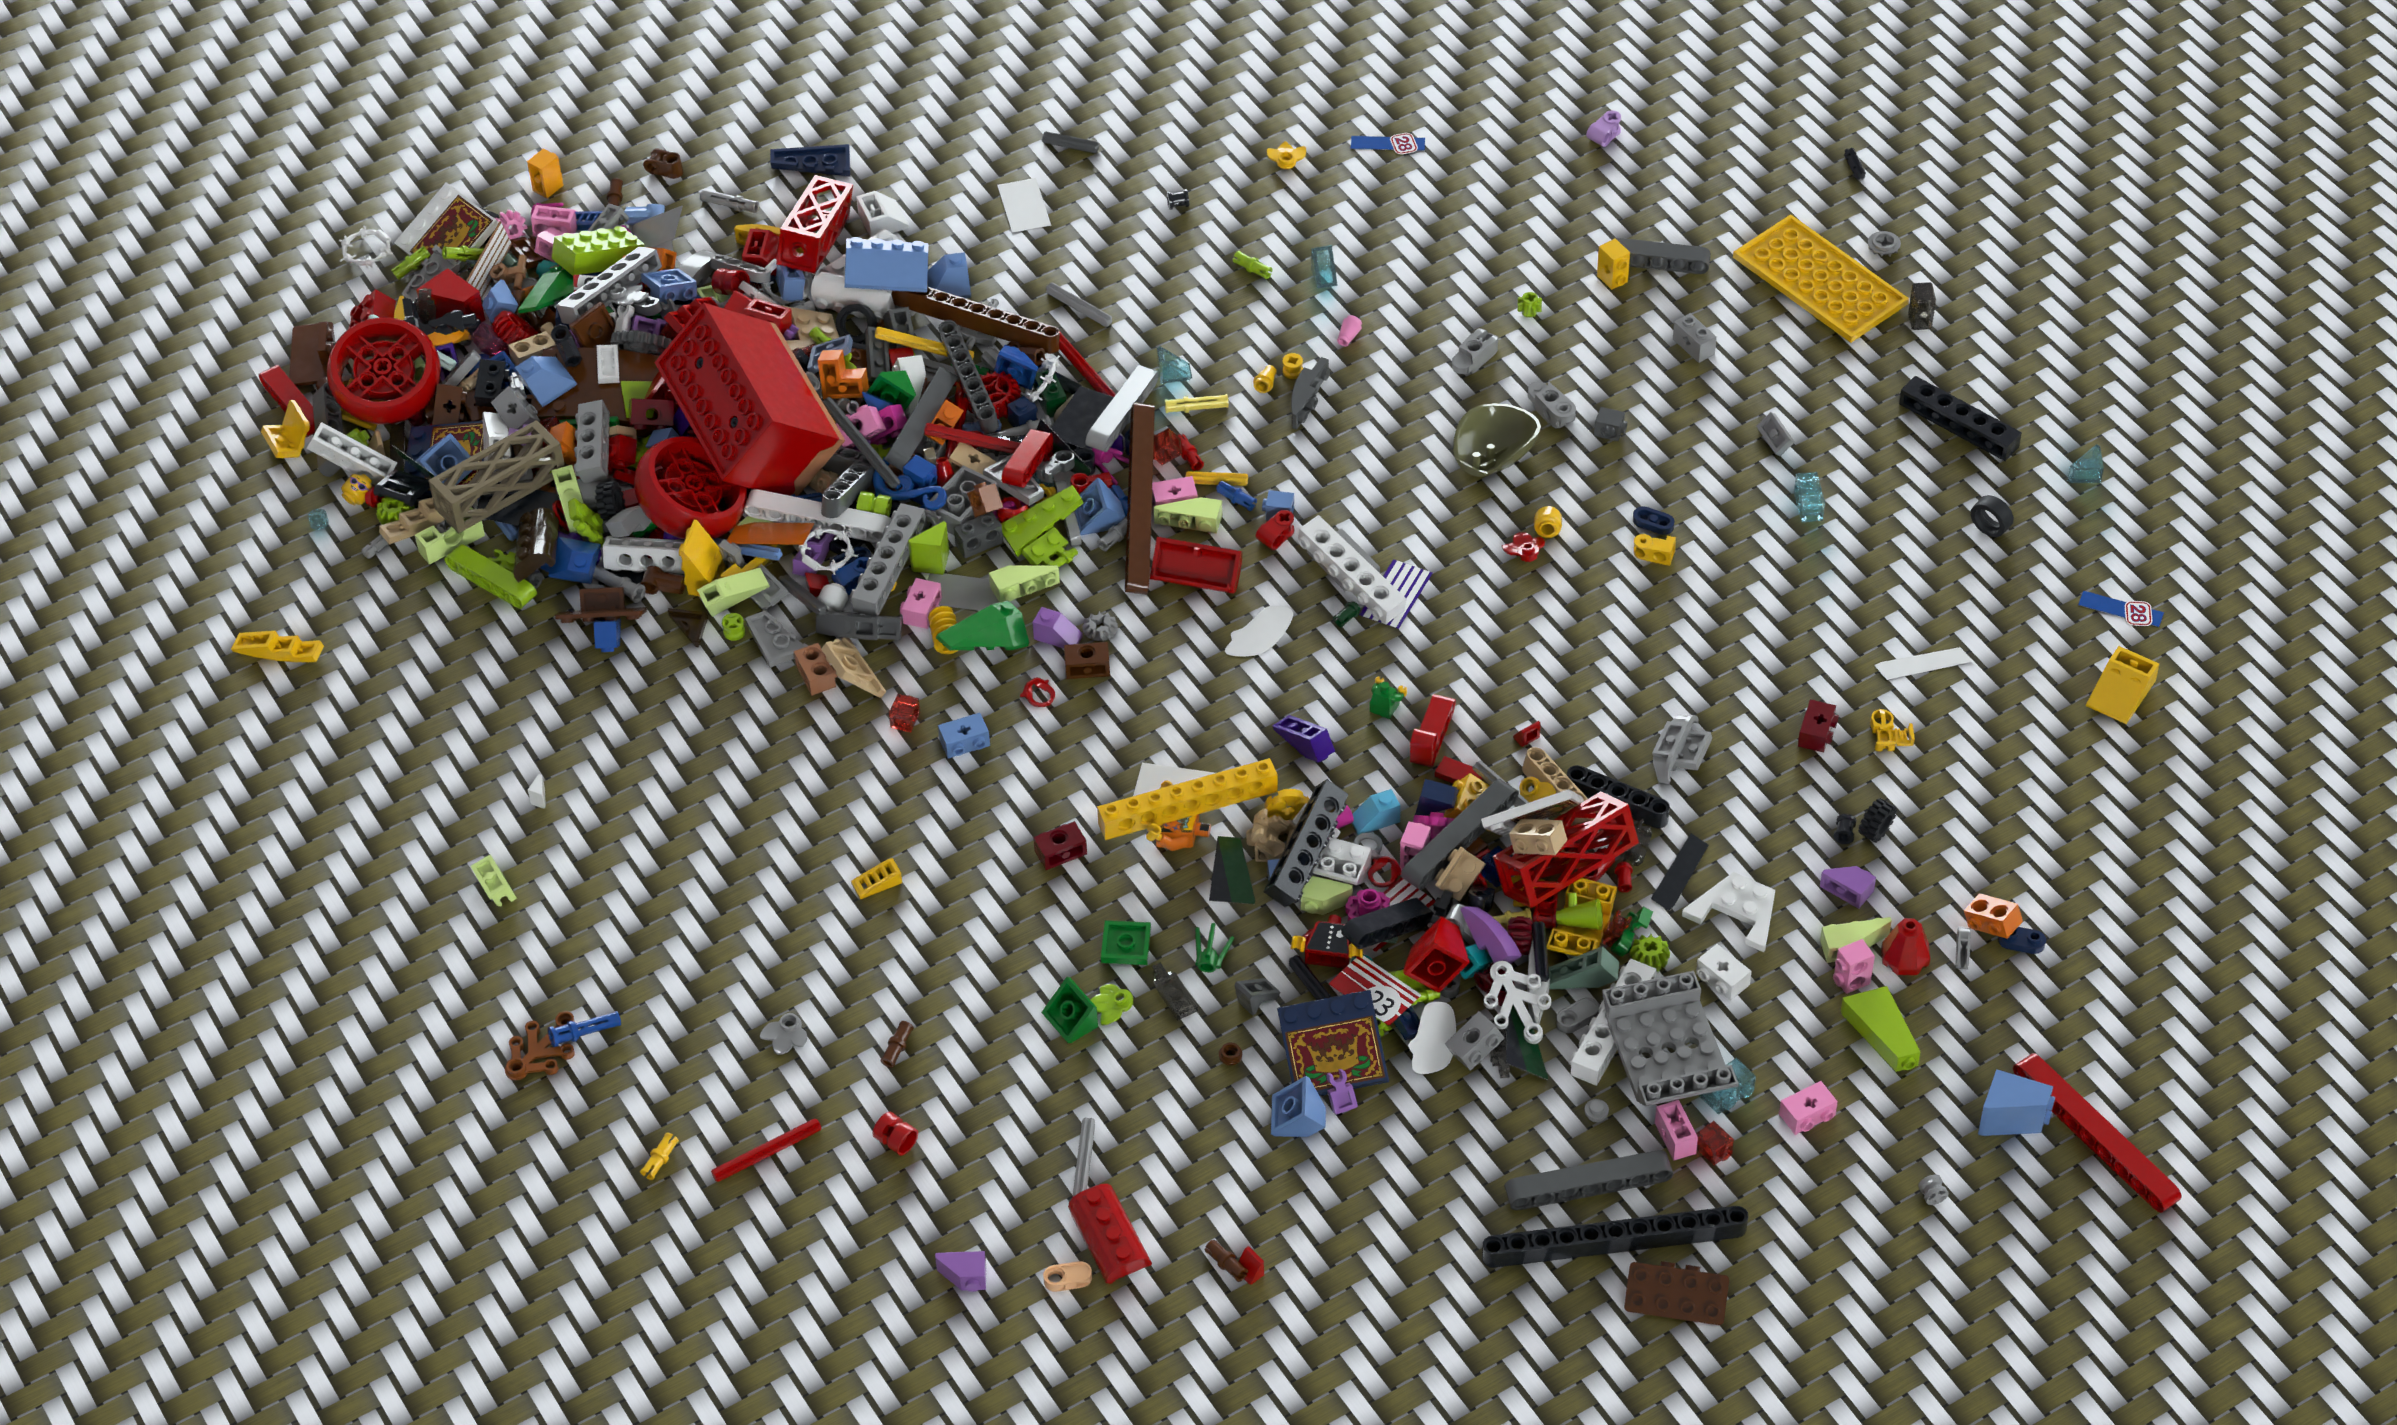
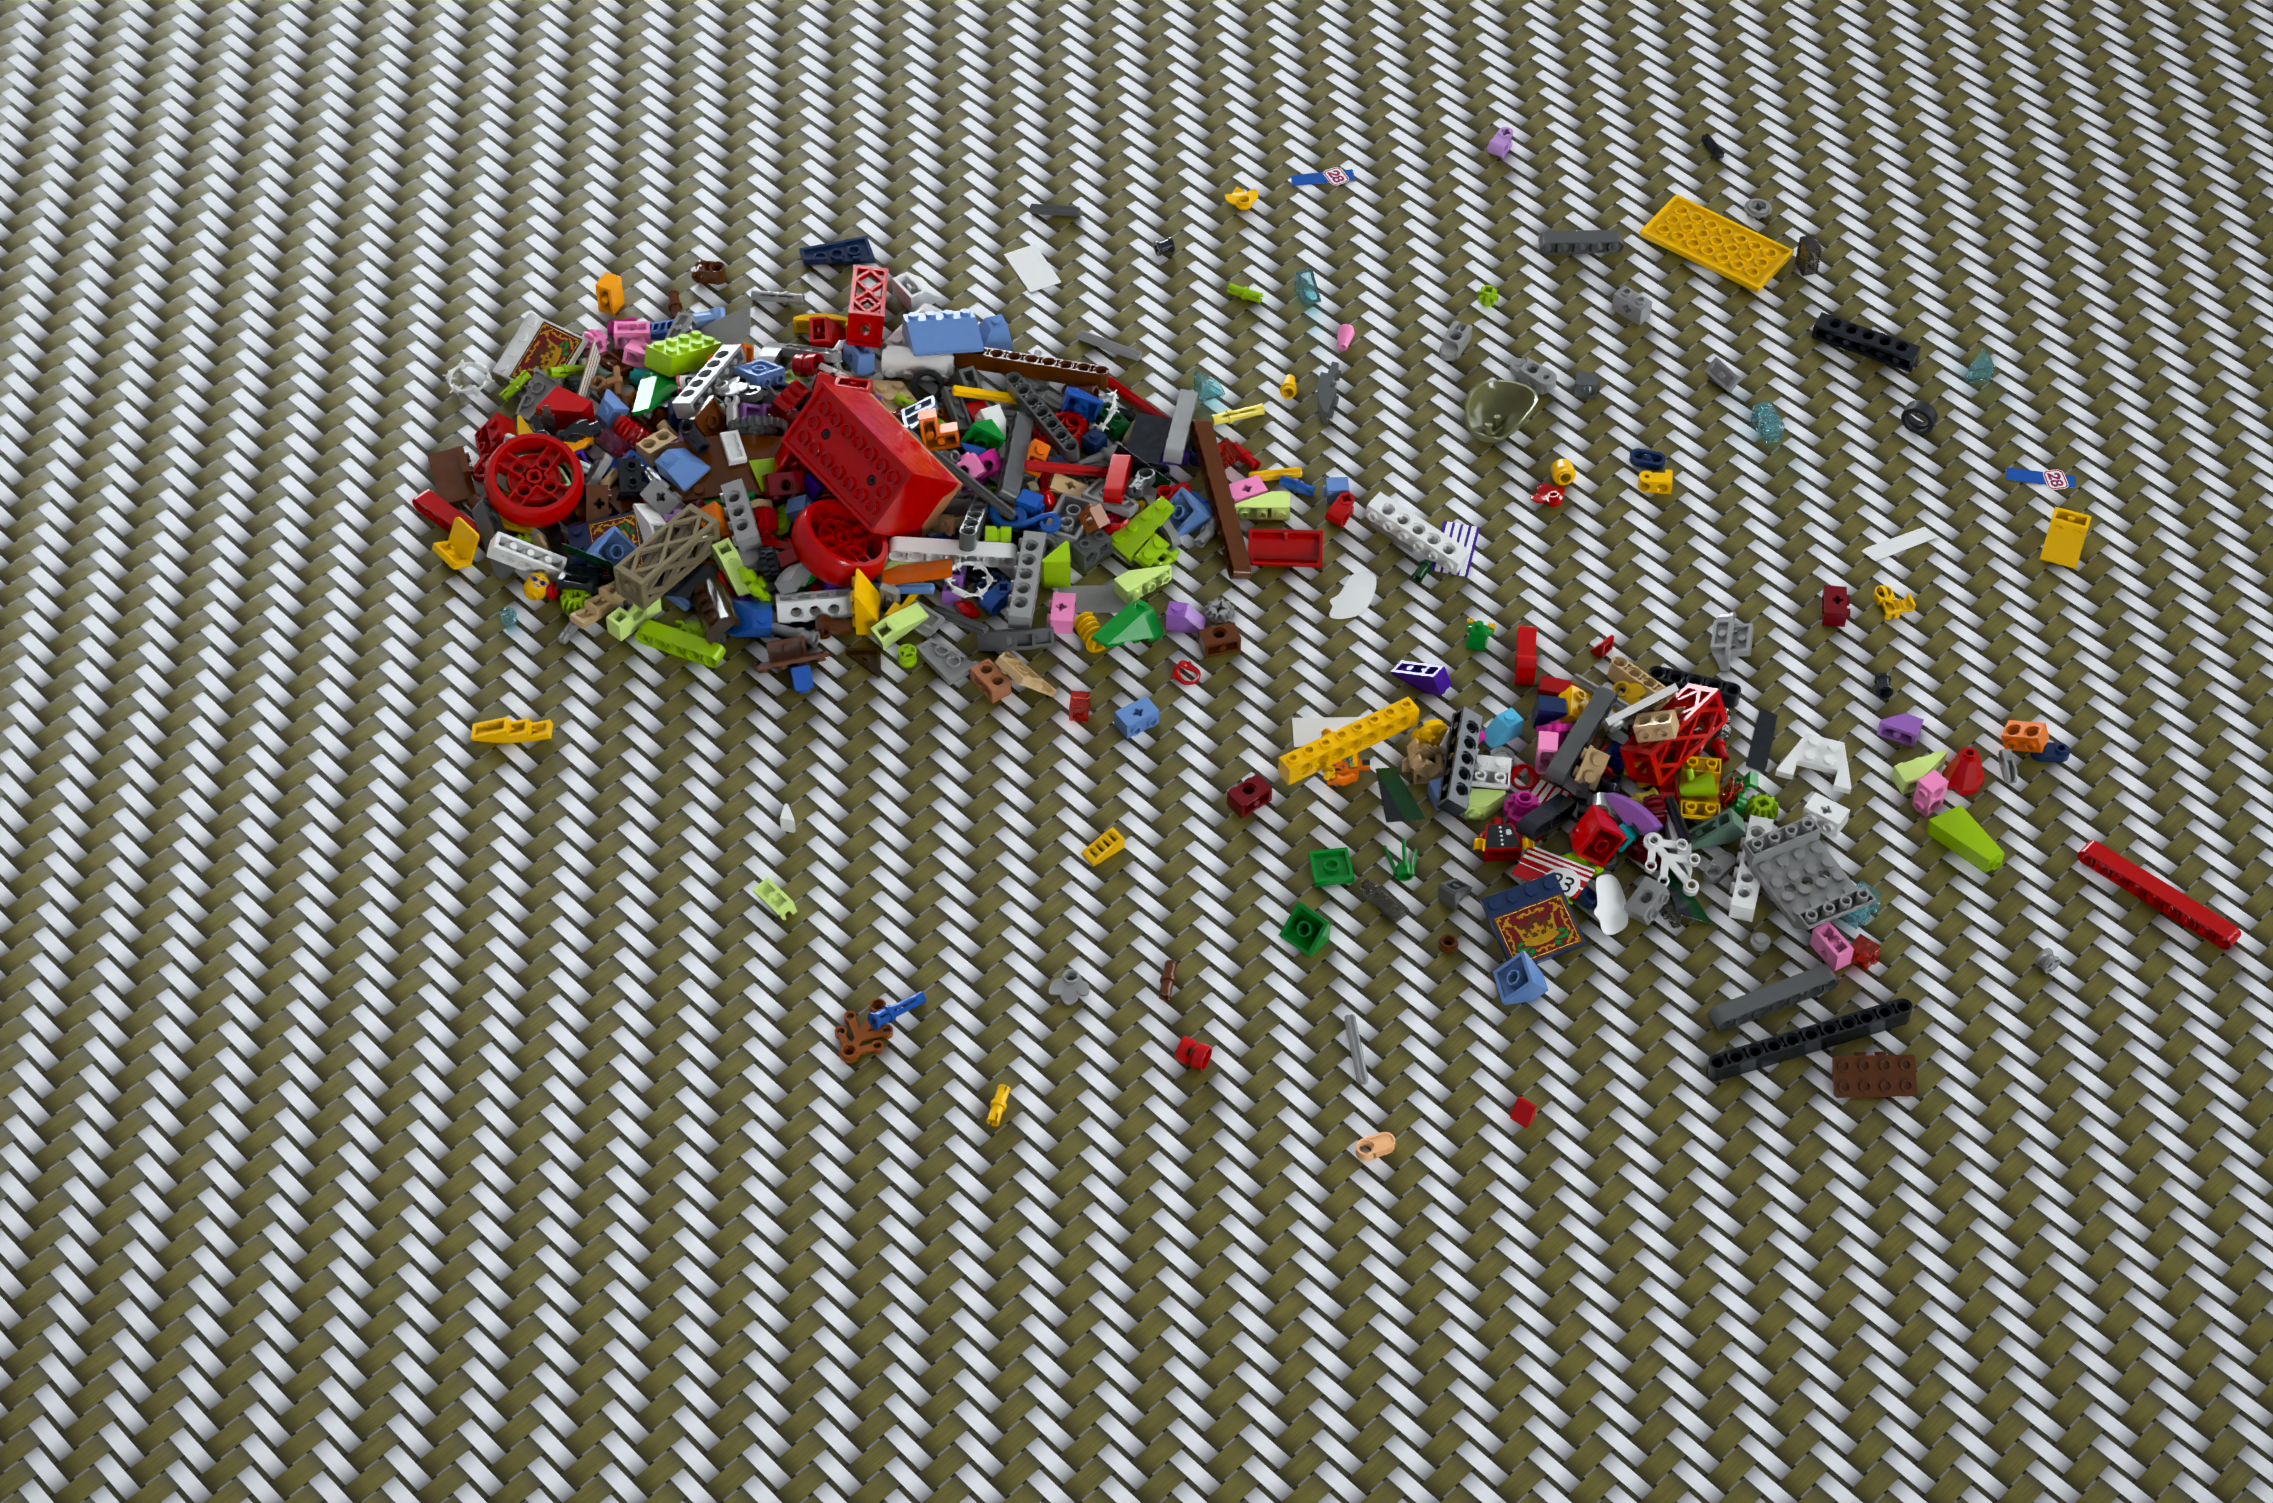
camera: 15 degrees left, 0 degrees up
red axle [711,1119,822,1182] -> none
white head [818,583,848,612] -> none
medium lavender slope [935,1251,986,1292] -> none
red container [1068,1184,1152,1284] -> none
lime plate [1091,984,1133,1025] -> none
dark pink plant [1092,447,1129,485] -> none
reddish brown pin [1204,1239,1248,1282] -> none
yellow wheel [1282,353,1303,379] -> none
black axle [1289,955,1331,1000] -> none
medium lavender plate [1327,1069,1358,1115] -> none
yellow brick [1597,238,1630,290] -> none
bright pink brick [1779,1081,1838,1135] -> none
black tyre [1858,798,1897,843] -> none
medium blue slope [1978,1069,2056,1136] -> none

